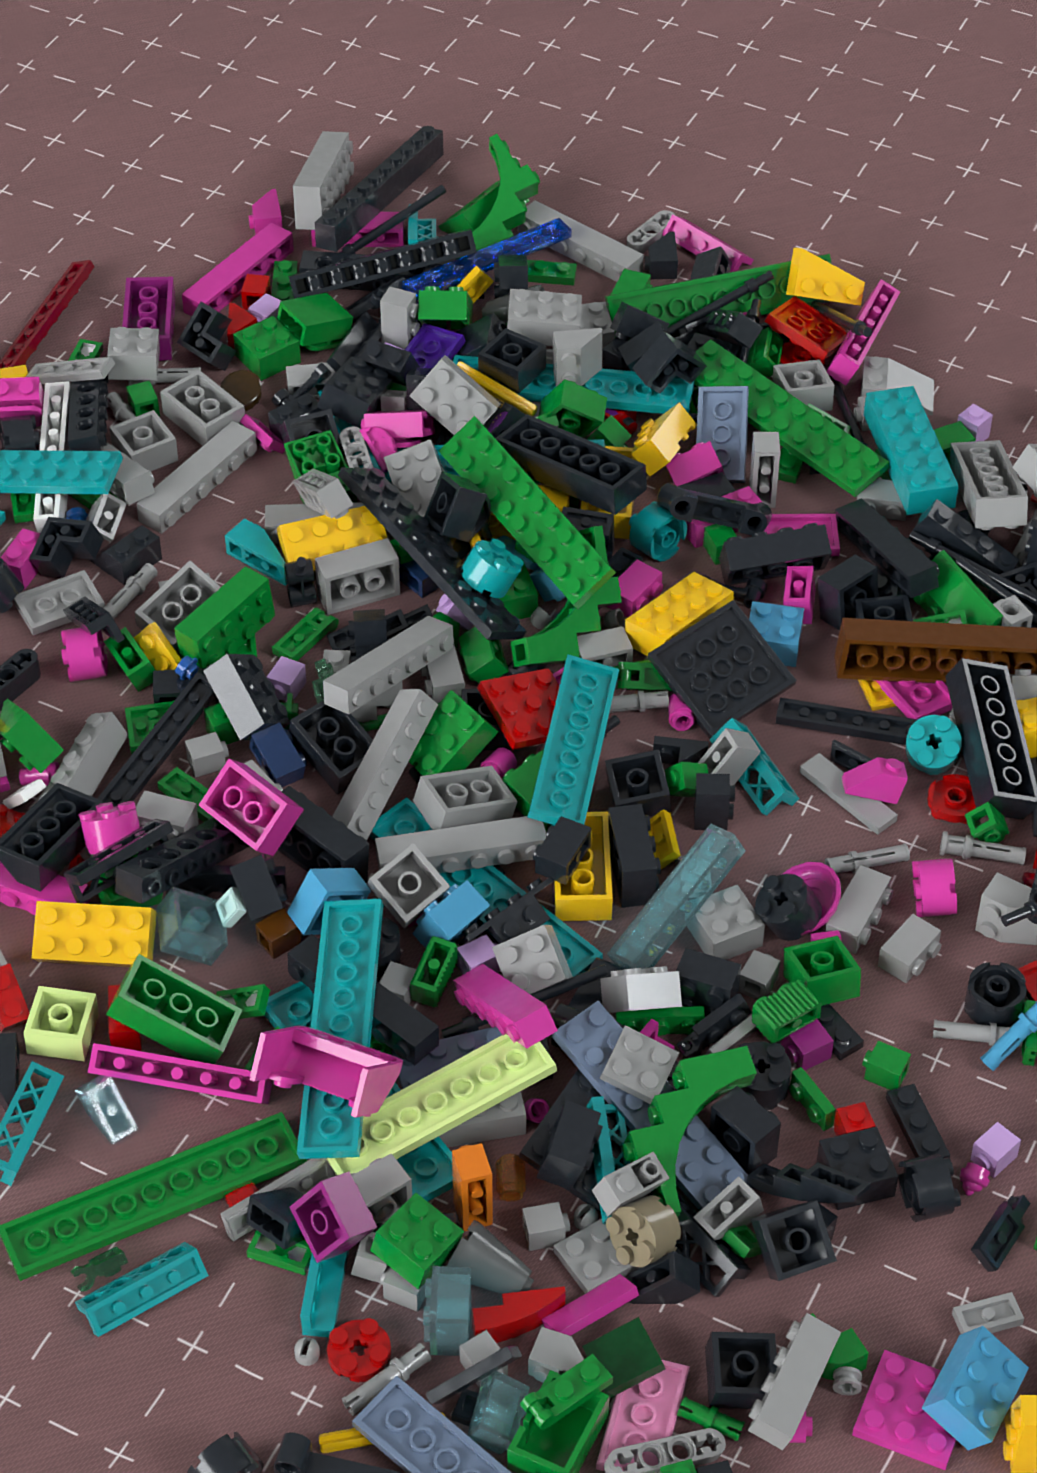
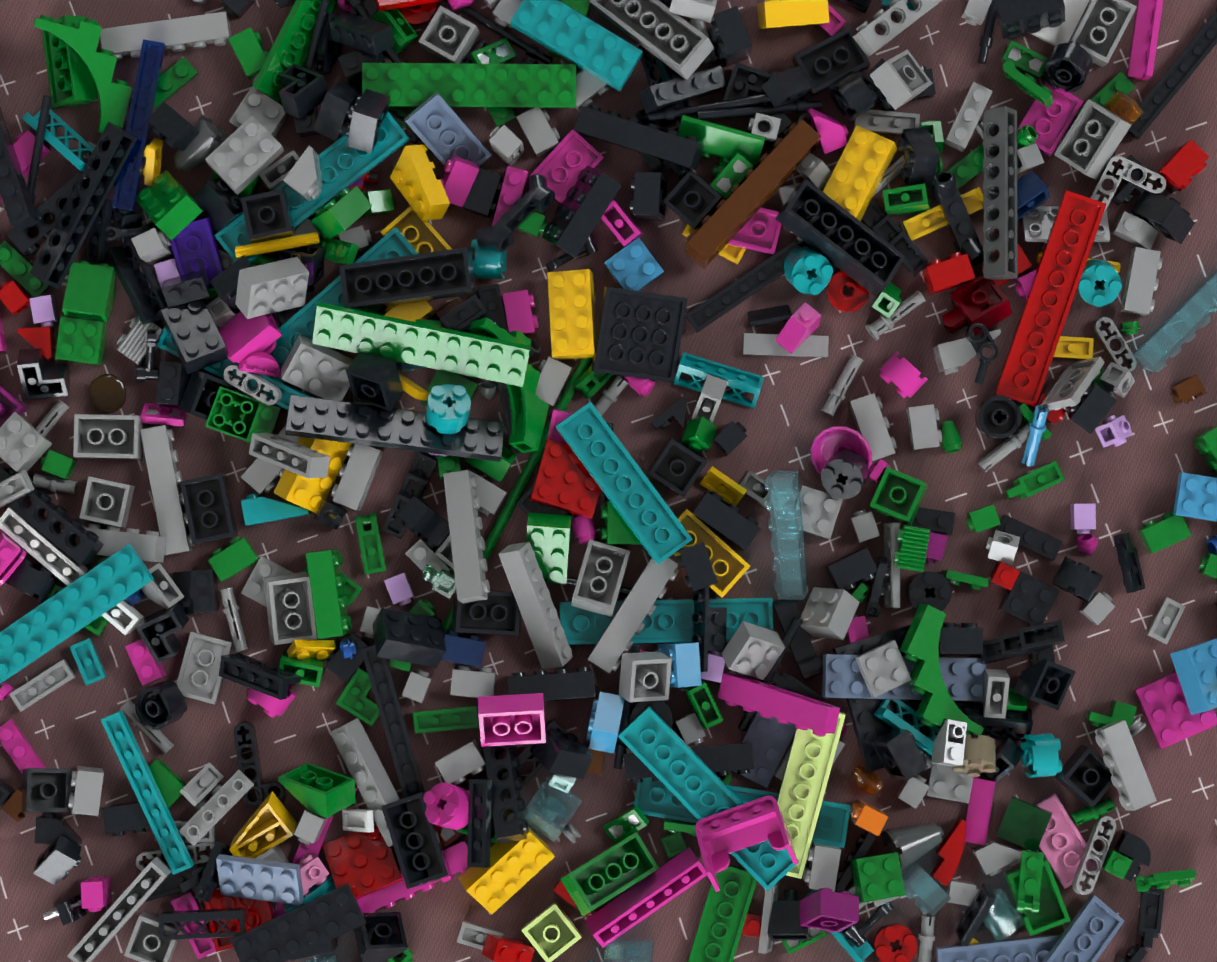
camera: 50 degrees left, 40 degrees up
none -> black brick [180,473,238,545]
none -> green brick [208,536,260,582]
none -> light grey brick [516,107,560,157]
none -> light grey bush [561,822,582,843]
none -> black brick [841,902,894,948]
none -> green cone [941,421,963,453]
none -> light grey brick [985,530,1020,565]
none -> green hinge [1004,461,1065,499]
none -> teal brick [1021,733,1062,778]
none -> light grey brick [1079,592,1115,625]

